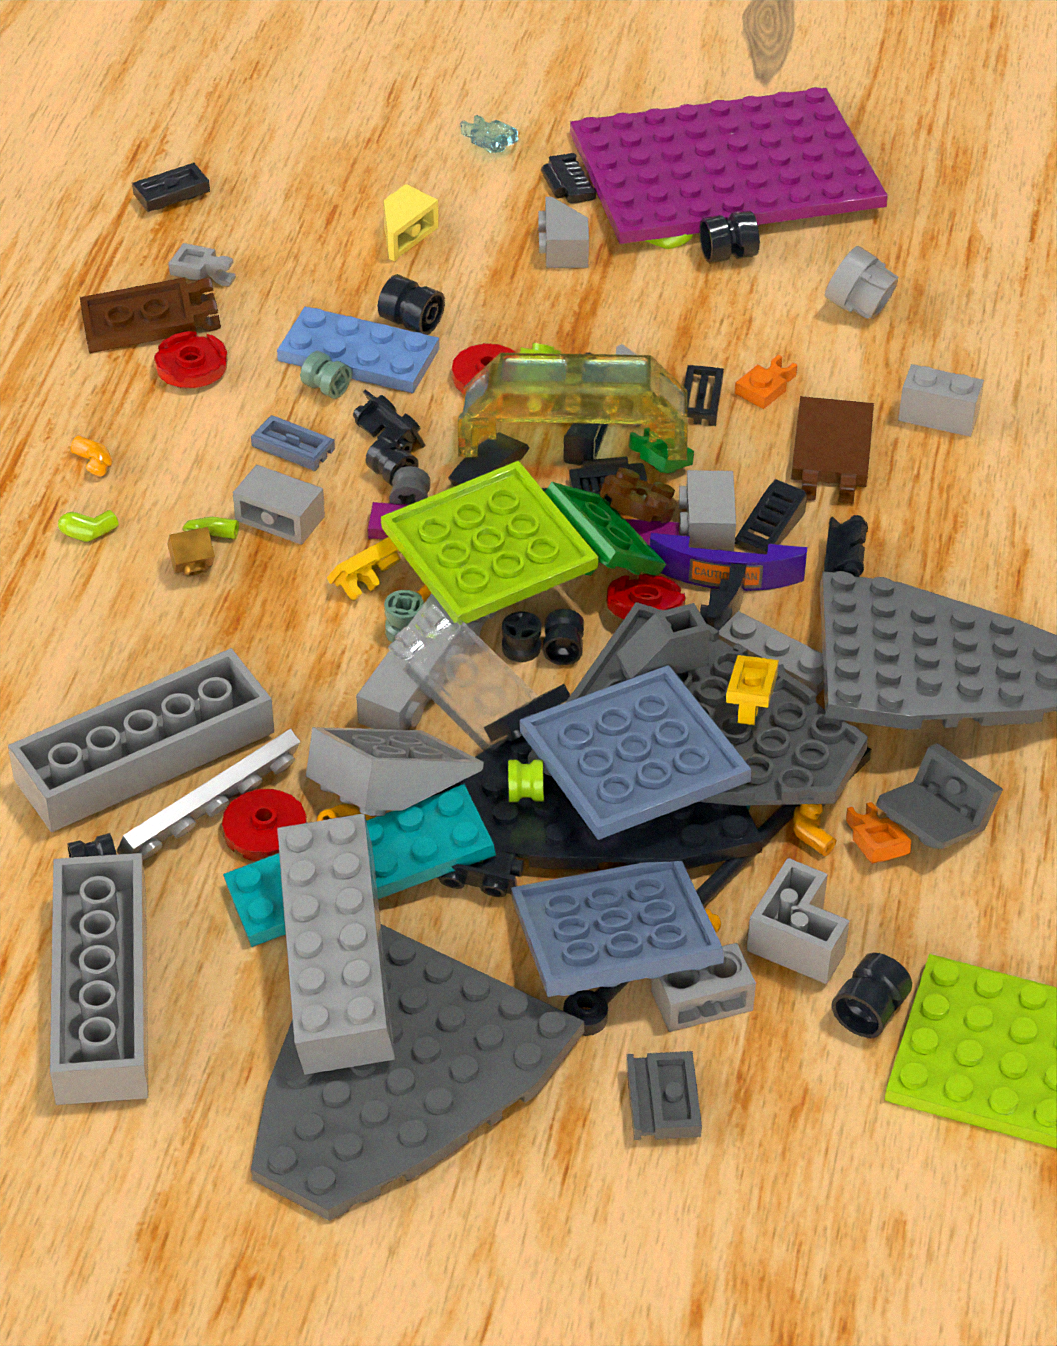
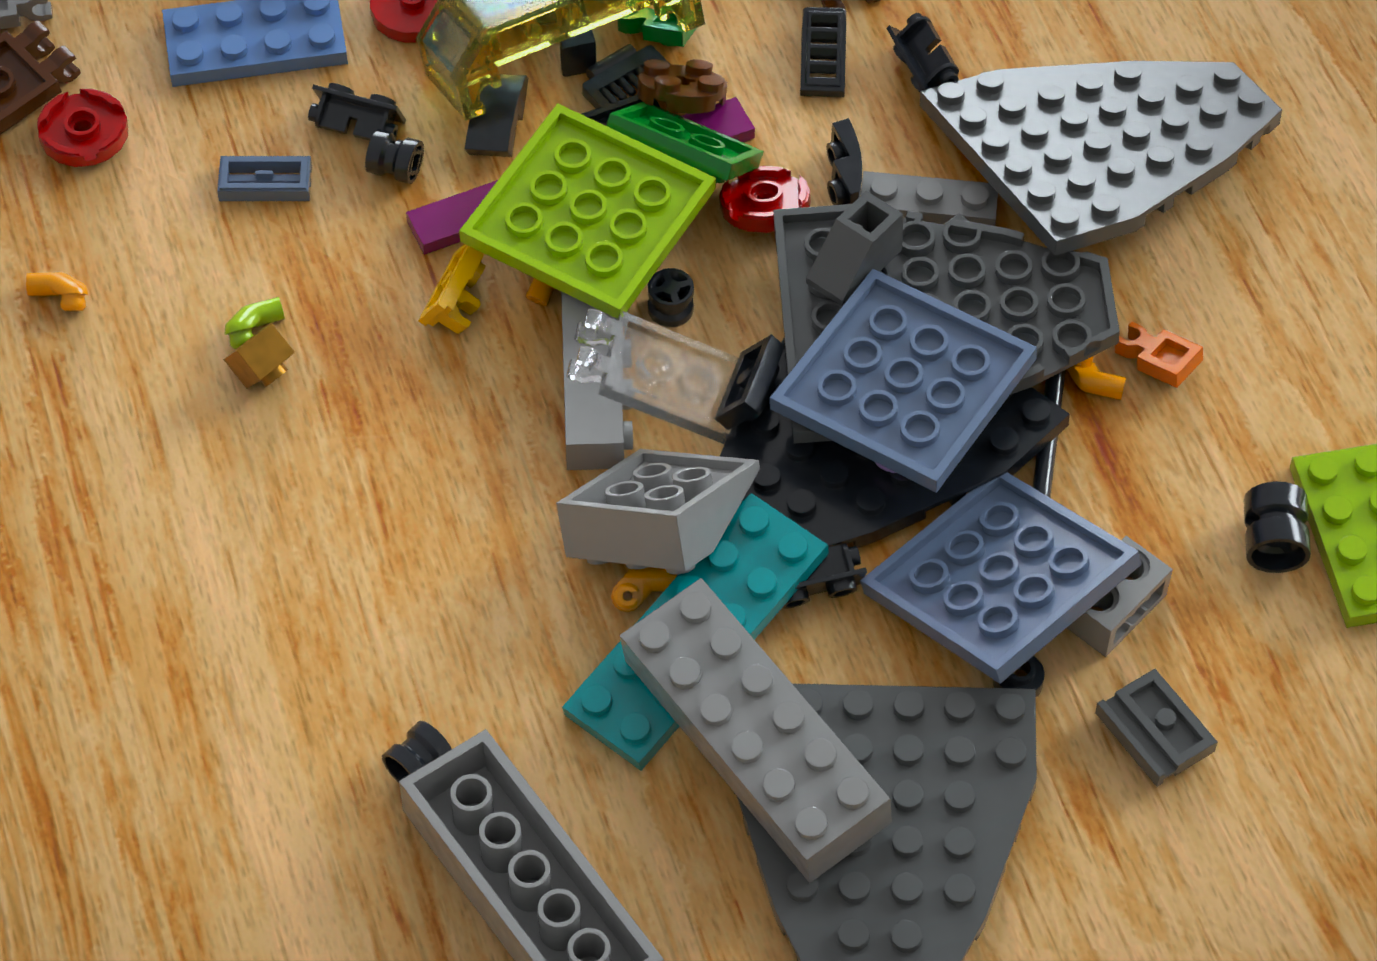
camera: 30 degrees left, 10 degrees up
light grey brick [8,648,274,833] -> none
lime arm [58,510,119,542] -> none
plate [116,729,301,861] -> none
red plate [222,789,307,861] -> none
light grey brick [233,465,325,545] -> none
sand green wheel [300,351,352,399] -> none
sand green wheel [384,590,424,644] -> none
dark grey wheel [389,466,431,505] -> none
lime wheel [508,759,544,802] -> none
black wheel [543,609,584,665] -> none
dark purple slope [650,533,808,591] -> none
light grey brick [679,470,736,551] -> none
yellow plate [726,655,779,725] -> none
light grey brick [747,858,850,984] -> none
dark grey bracket [876,743,1003,849] -> none

